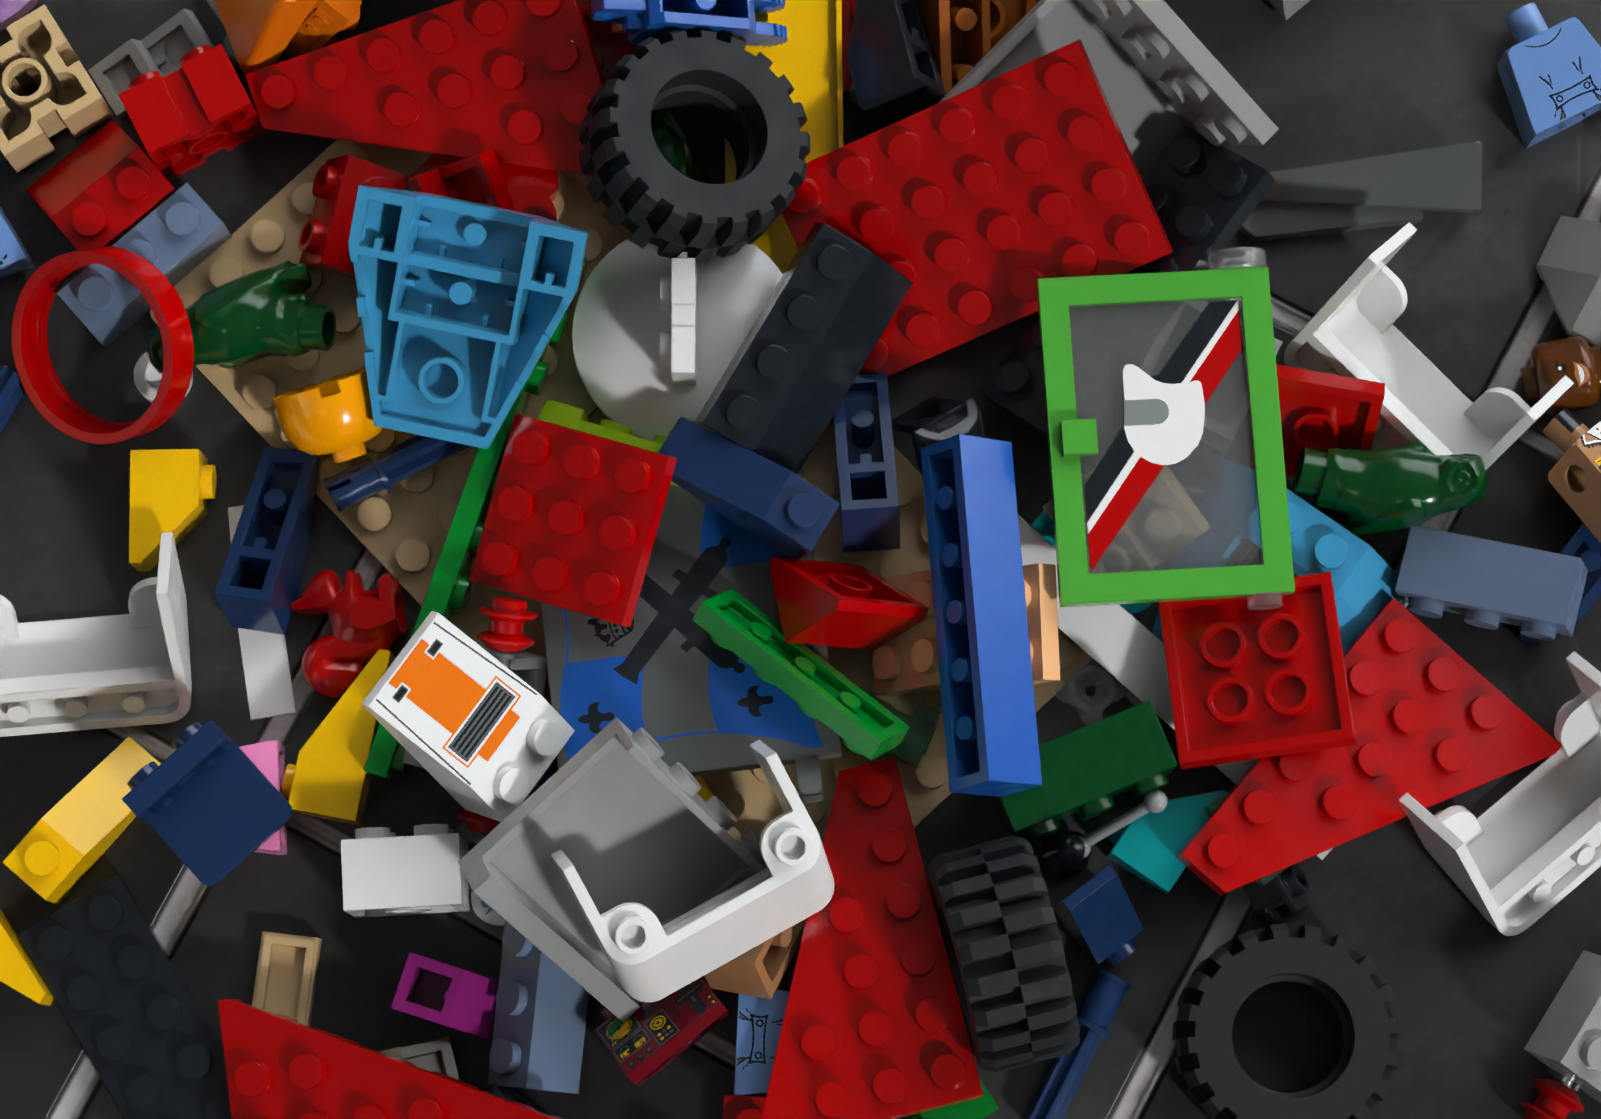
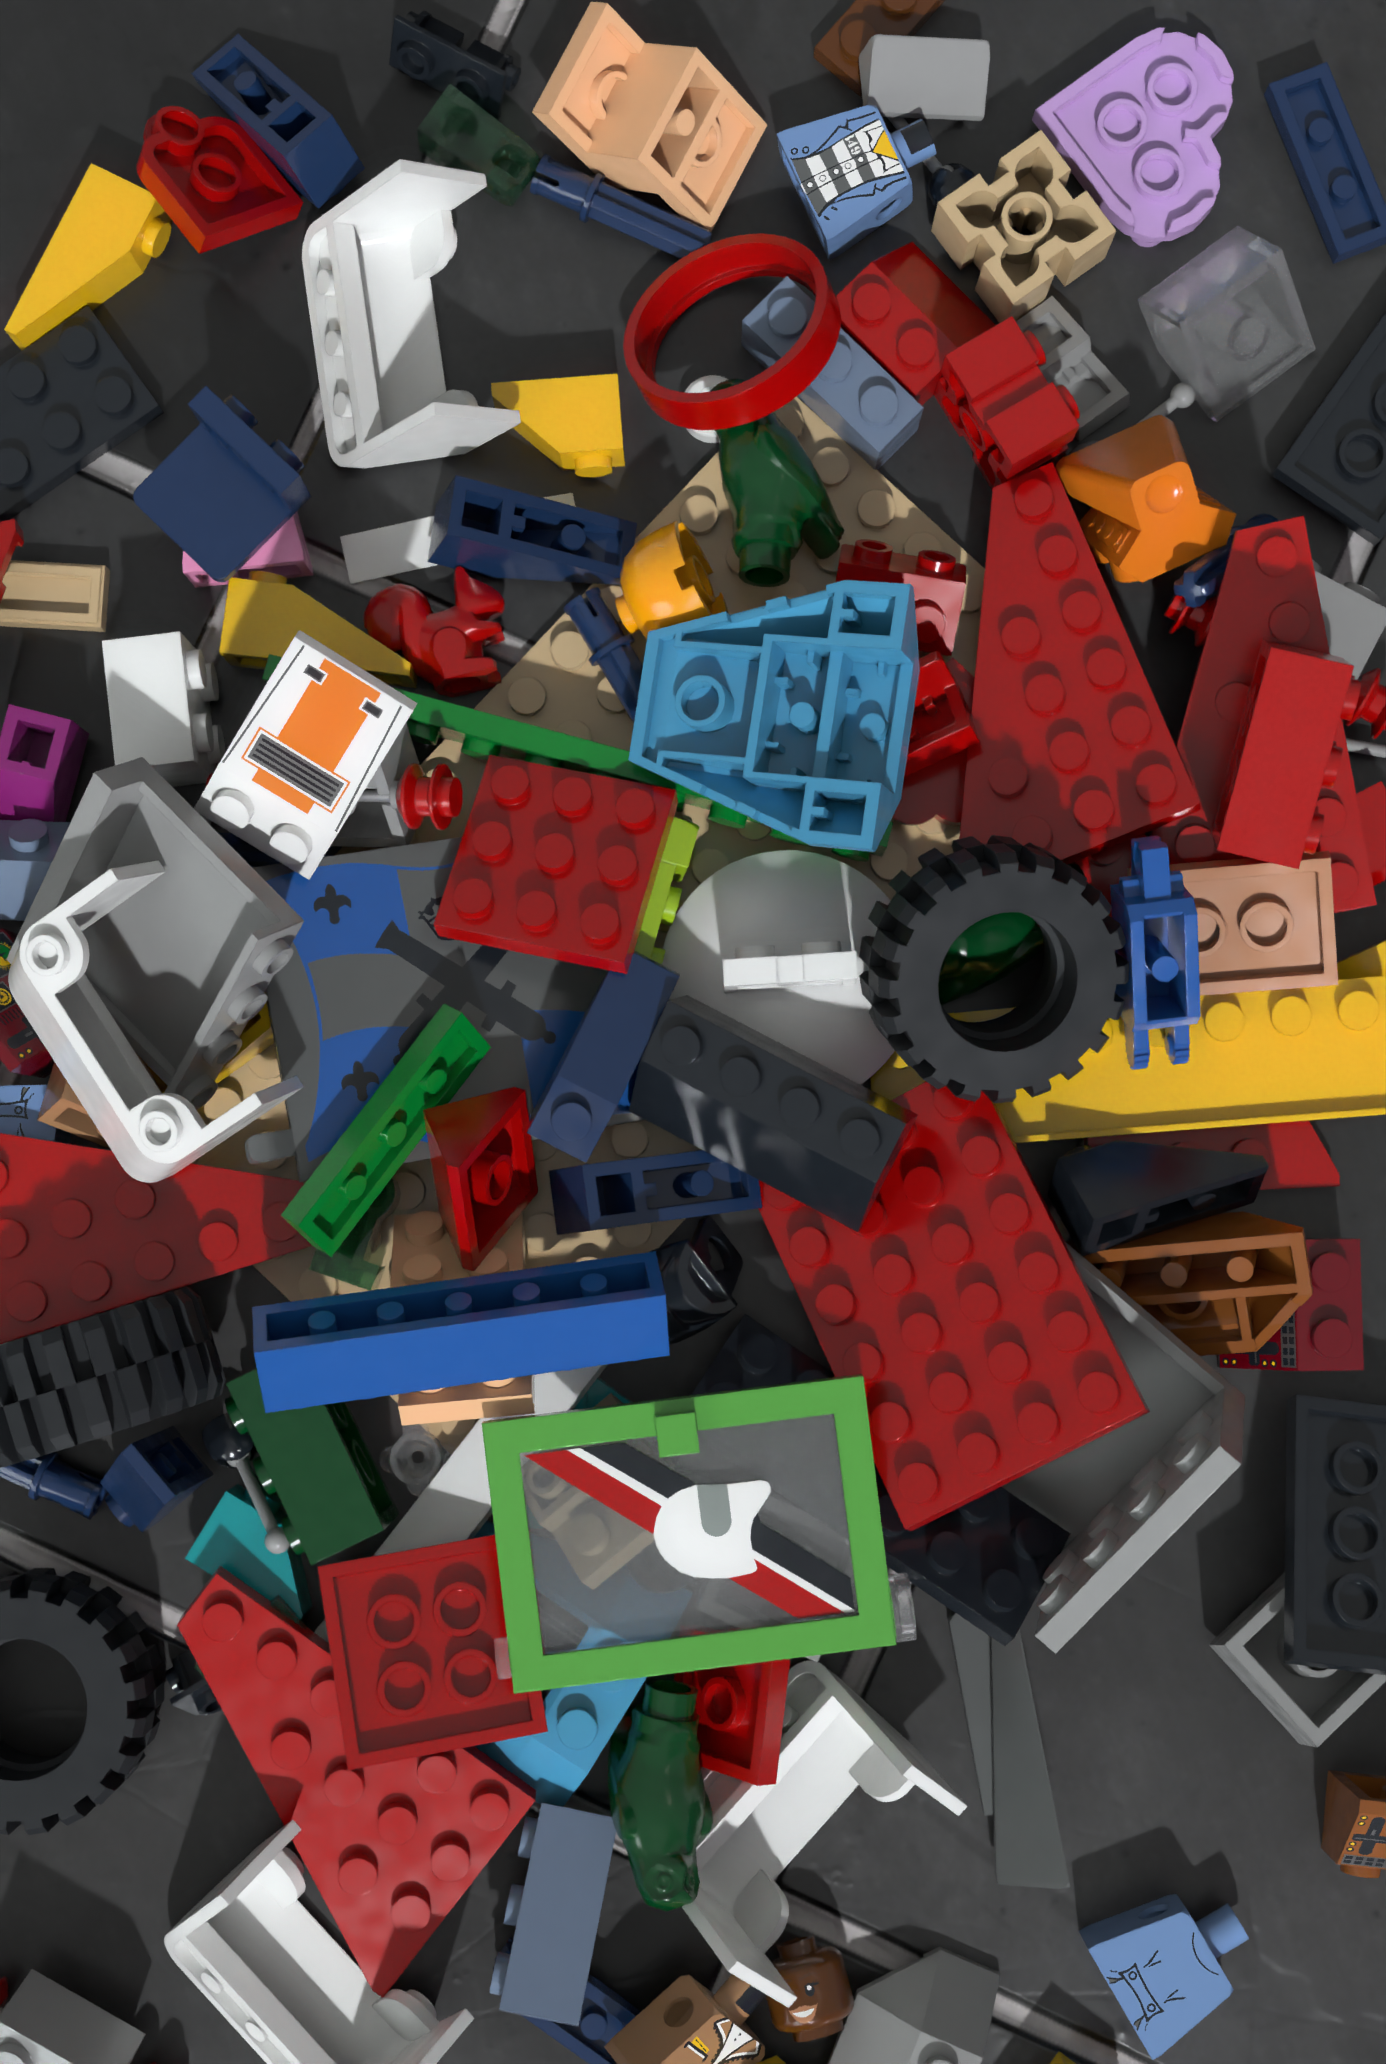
camera: 90 degrees right, 5 degrees up
yellow slope [2,736,161,905] -> none

